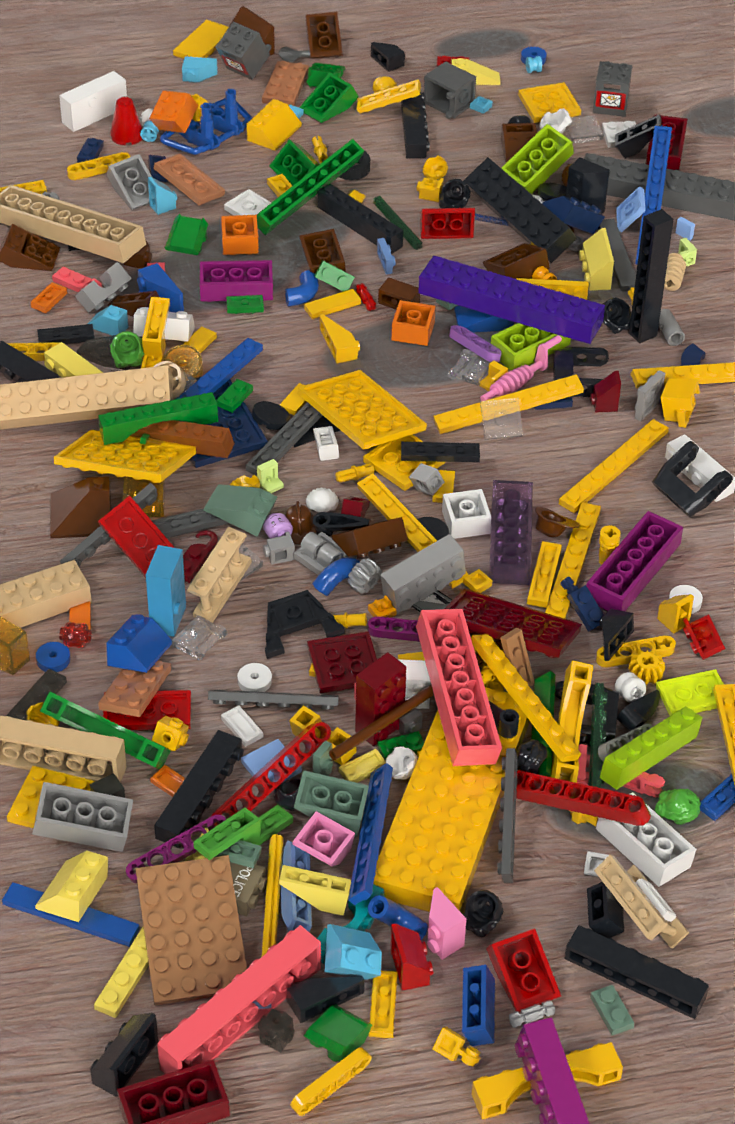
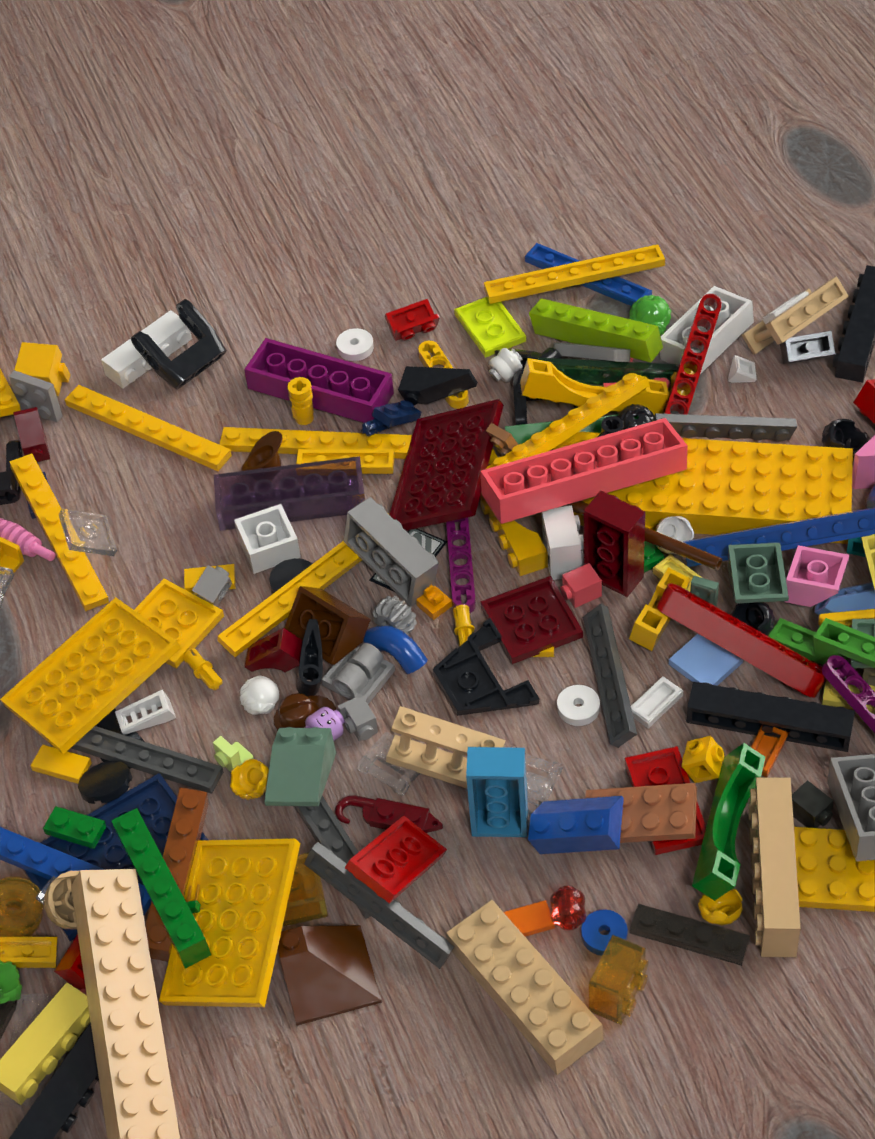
camera: 95 degrees left, 5 degrees up
black plate [401,442,480,462] -> none
yellow gear [628,650,665,686] -> none
yellow slope [657,594,694,634] -> none

